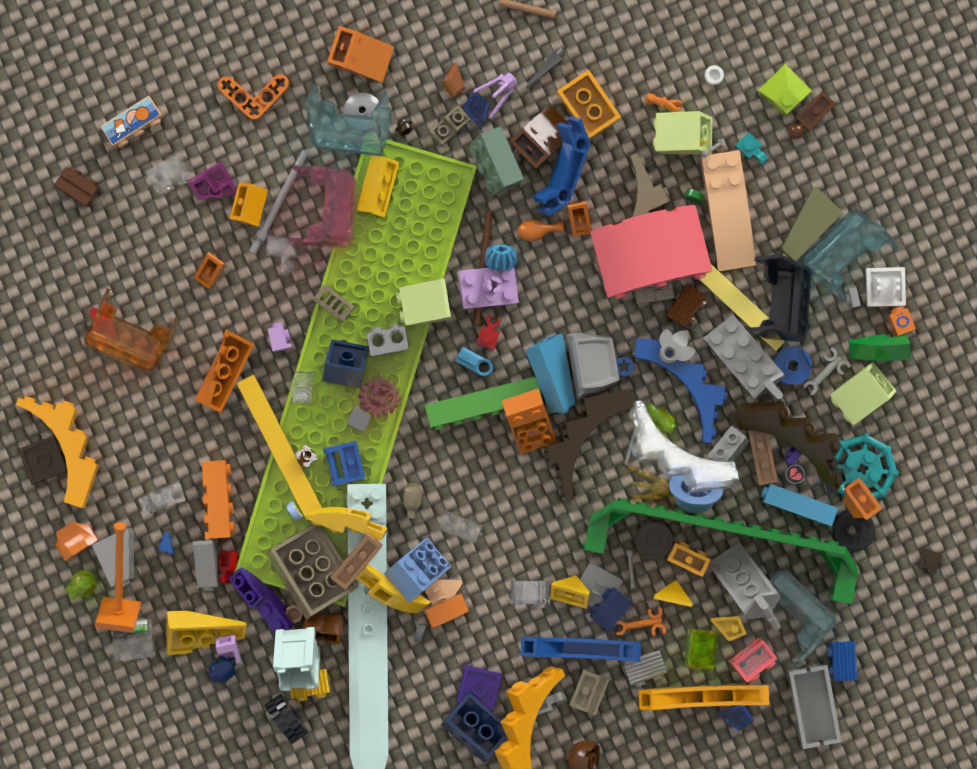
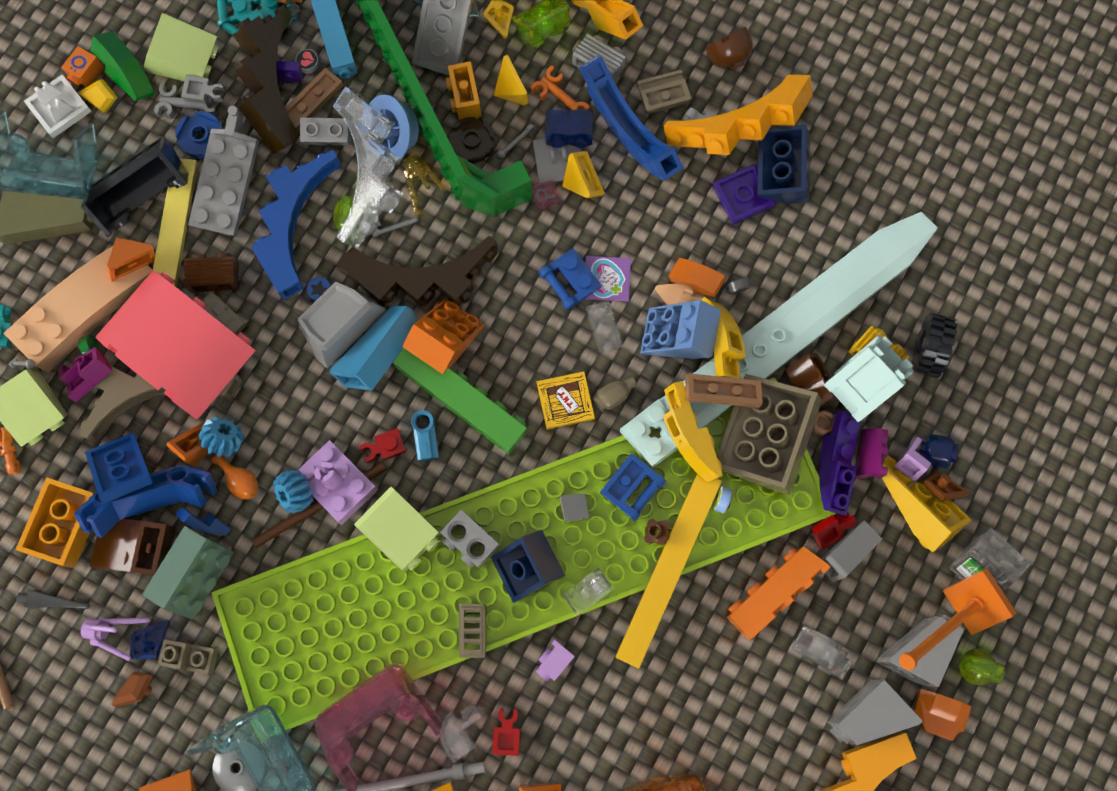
camera: 130 degrees left, 10 degrees down
blue slope [159,532,175,554] -> none
orange wedge [195,329,254,413] -> none
yellow panel [357,155,400,218] -> none
gear [358,376,401,418] -> none
dark brown plate [395,119,414,136] -> none
clear brick [511,581,550,608] -> none
light grey plate [659,329,696,363] -> none
light grey plate [845,287,861,309] -> none
none -> magenta slope [58,347,112,403]
none -> yellow piece [78,79,118,113]
none -> blue plate [85,432,153,504]
none -> orange slope [107,237,155,282]
none -> blue slope [175,506,231,535]
none -> light grey plate [181,75,226,104]
none -> dark azure gear [199,416,244,458]
none -> red plate [492,708,520,756]
none -> clear pink tile [532,180,560,211]
none -> yellow tile [536,371,595,430]
none -> blue plate [538,248,601,310]
none -> sticker [585,256,631,302]
none -> light grey slope [827,679,922,745]
none -> magenta slope [855,428,888,480]
none -> dark orange piece [923,471,970,501]

